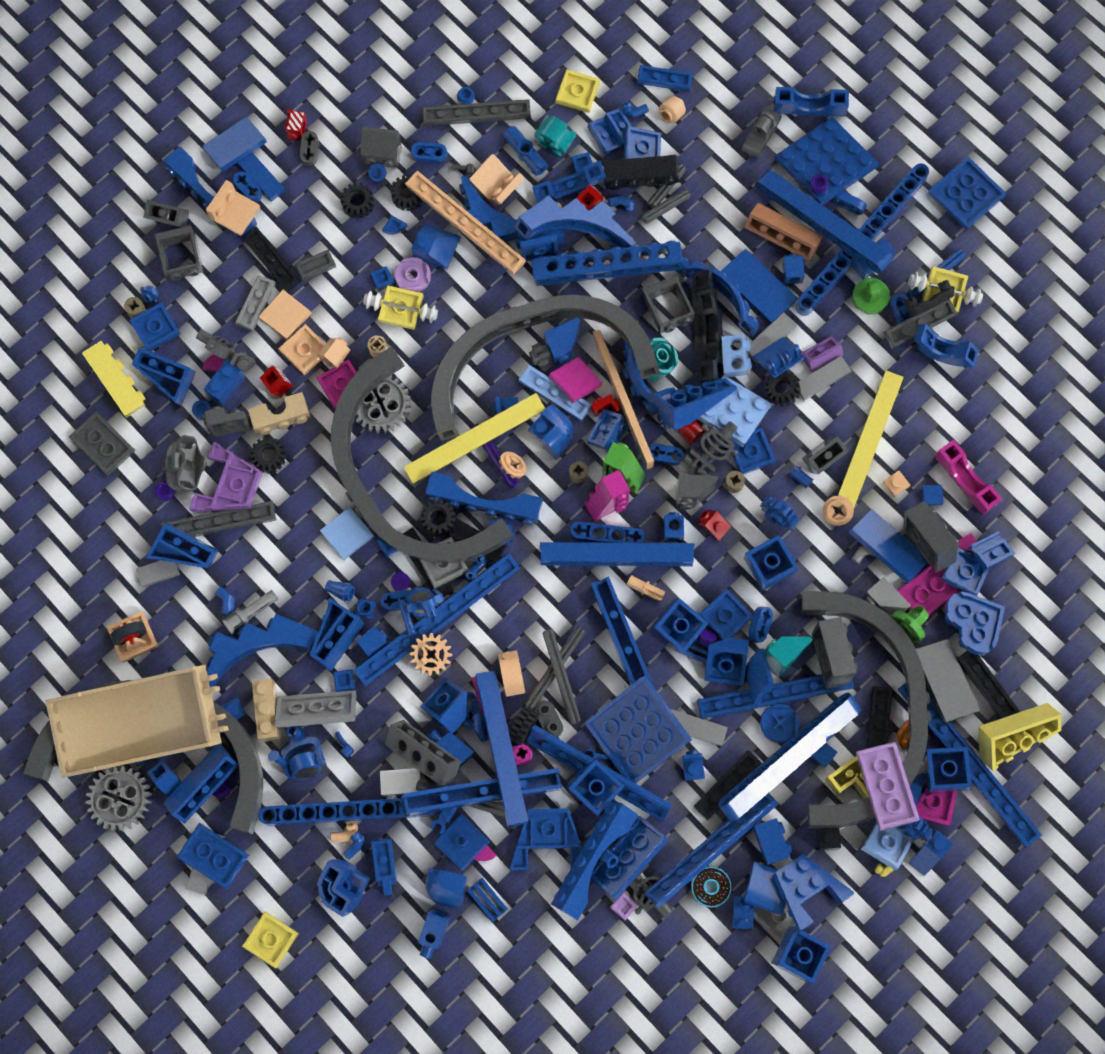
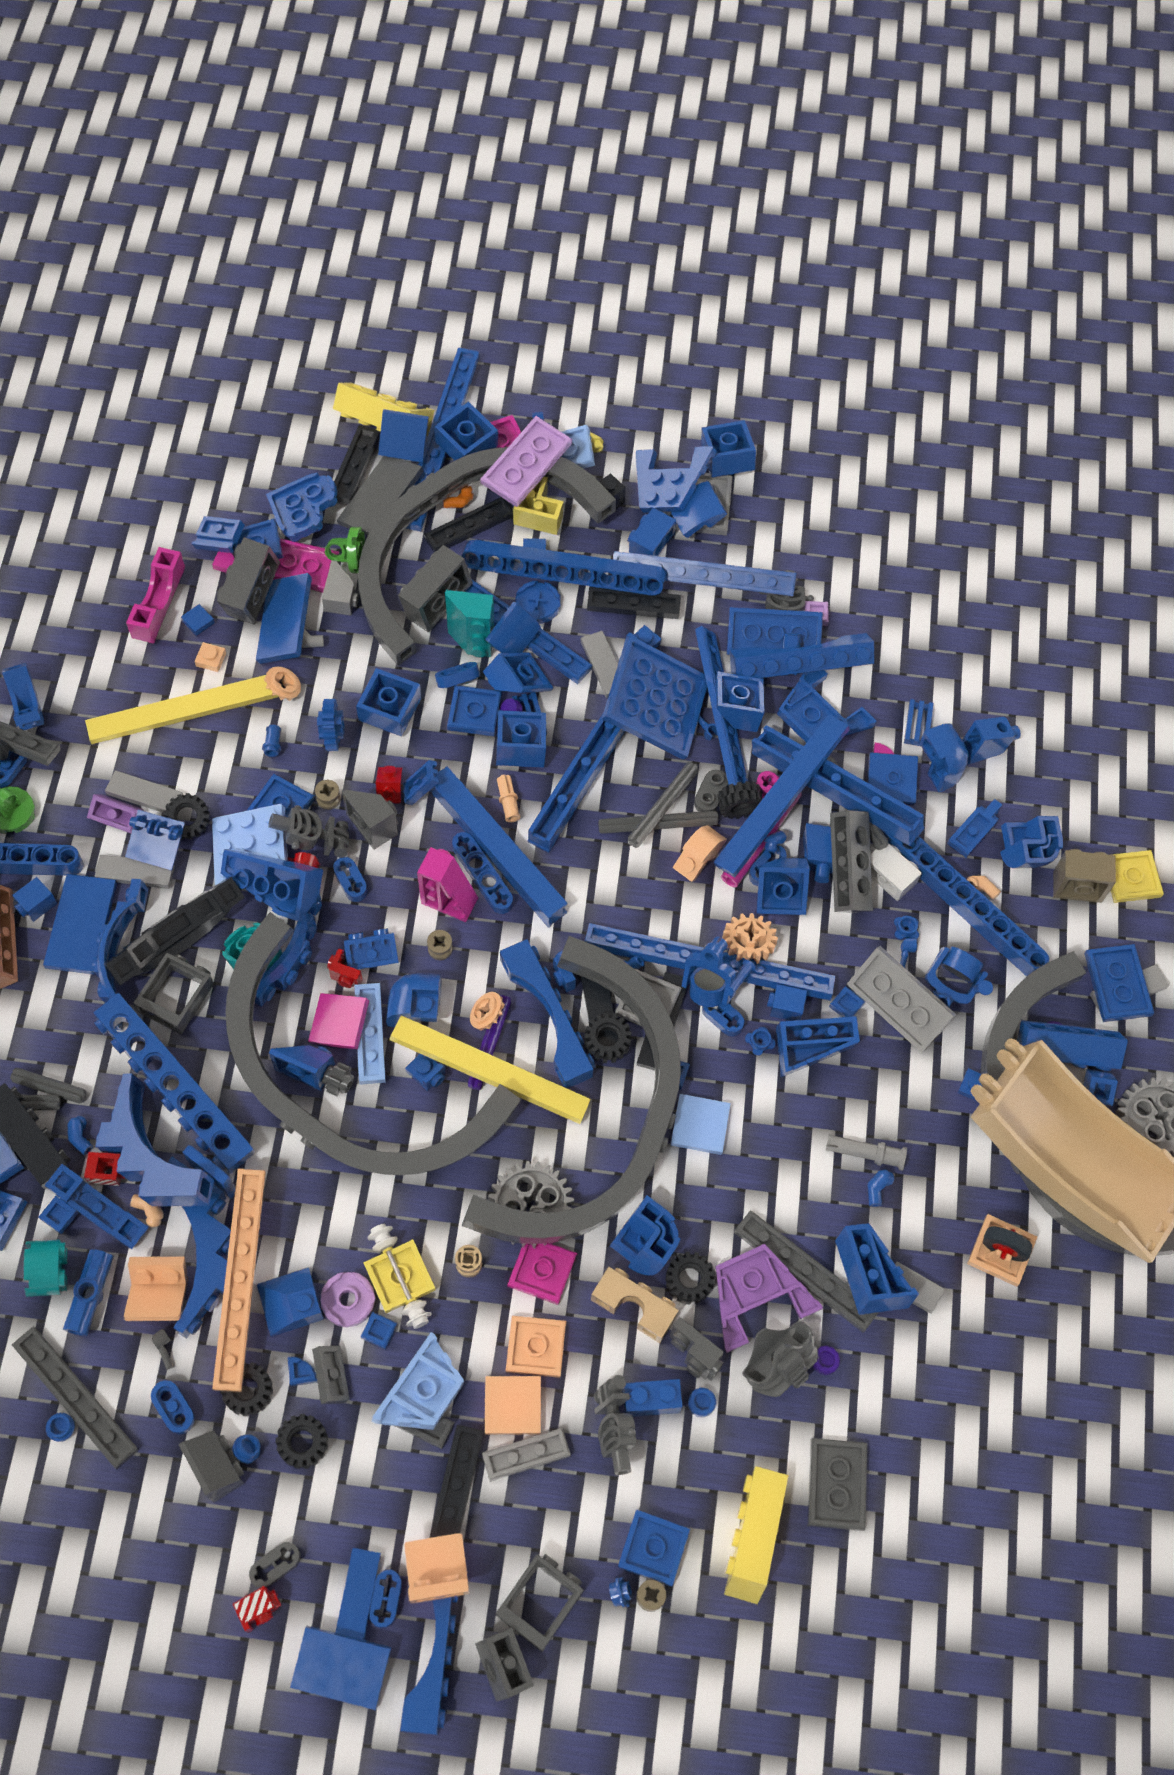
camera: 135 degrees left, 10 degrees down
blue wedge [132,347,196,406] -> none
dark pink tile [202,354,224,372] -> none
blue arch [207,614,319,687] -> none
tan arch [252,678,281,742] -> none
red brick [260,365,294,398] -> none
light nougat brick [317,338,351,368] -> none
blue cone [325,580,355,602] -> none
blue arm [343,831,365,860] -> none
dark purple tile [391,572,410,591] -> none
light nougat tile [593,330,654,470] -> none
bright green wedge [602,442,646,494] -> none
blue brick [664,512,684,542] -> none
tile [691,867,731,907] -> none
light blue brick [722,334,752,377] -> none
blue bracket [732,896,755,929] -> none
dark grey brick [802,436,849,474] -> none
blue slope [908,830,953,876] -> none
none -> dark grey plate [312,1346,350,1404]
none -> light blue wing [372,1332,464,1430]
none -> blue tile [378,409,429,463]
none -> blue tile [403,760,439,805]
none -> blue brick [610,1195,680,1275]
none -> blue plate [894,916,919,940]
none -> dark tan brick [1053,849,1116,903]

